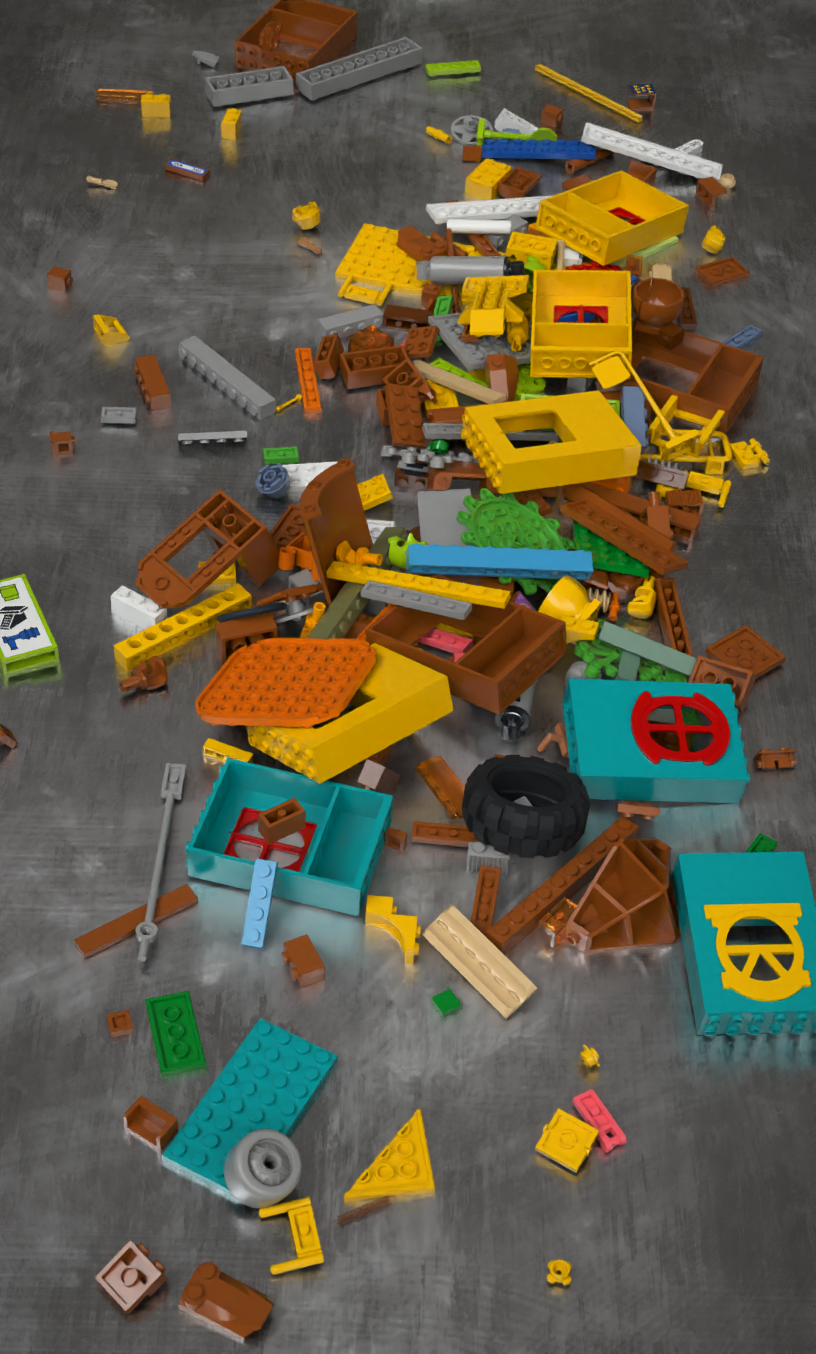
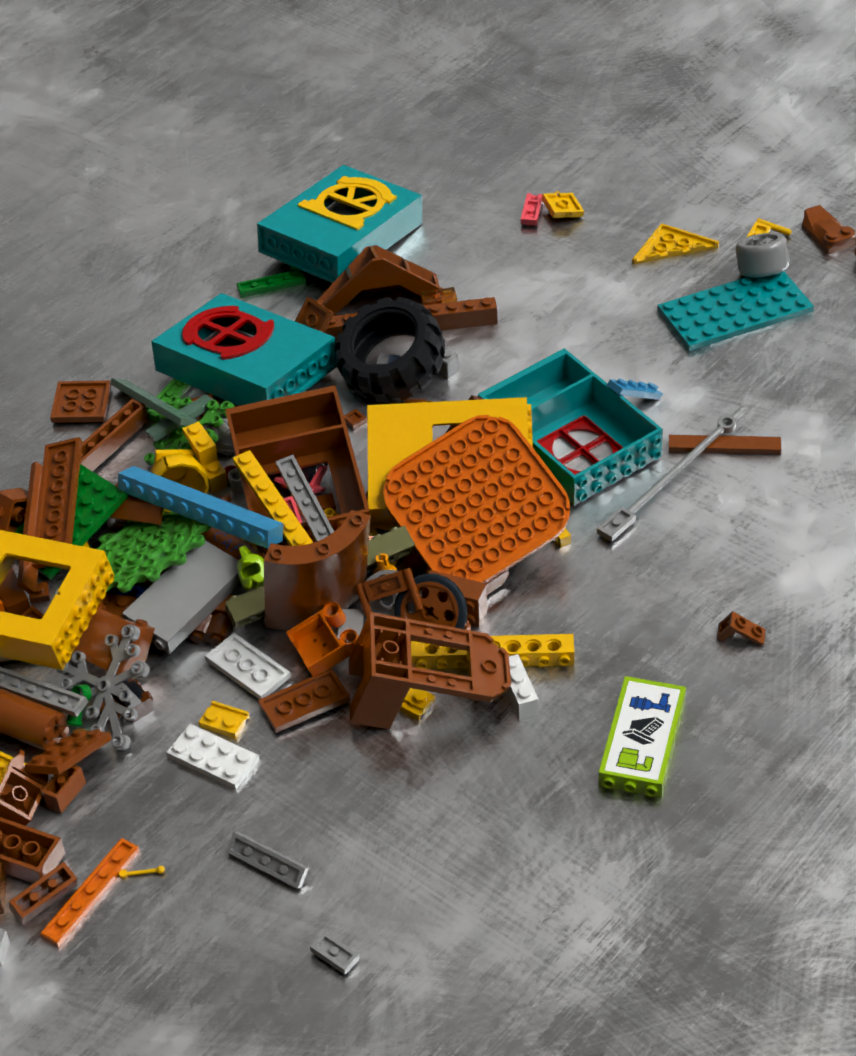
camera: 135 degrees left, 0 degrees up
dark orange brick [49,431,76,456] -> none
dark orange tile [106,1010,133,1038] -> none
dark orange piece [119,656,168,693] -> none
dark orange panel [123,1096,178,1151] -> none
dark orange brick [133,355,171,411] -> none
green tile [145,991,207,1077] -> none
light grey brick [179,336,276,420] -> none
sand blue cone [255,463,290,499] -> none
dark orange brick [258,797,306,845] -> none
bright green plate [263,446,299,465] -> none
dark orange brick [281,934,325,988] -> none
dark orange piece [331,1195,397,1225] -> none
yellow plate [357,474,393,511] -> none
yellow arch [365,895,421,964] -> none
dark orange plate [411,821,479,847] -> none
tan plate [420,904,538,1019] -> none
green tile [431,989,462,1018] -> none
dark orange plate [471,865,501,937] -> none
yellow plate [547,1260,572,1285] -> none
yellow plate [579,1044,600,1068] -> none
yellow piece [628,575,657,619] -> none
dark orange slope [688,655,755,714] -> none
dark orange hinge [753,747,797,770] -> none

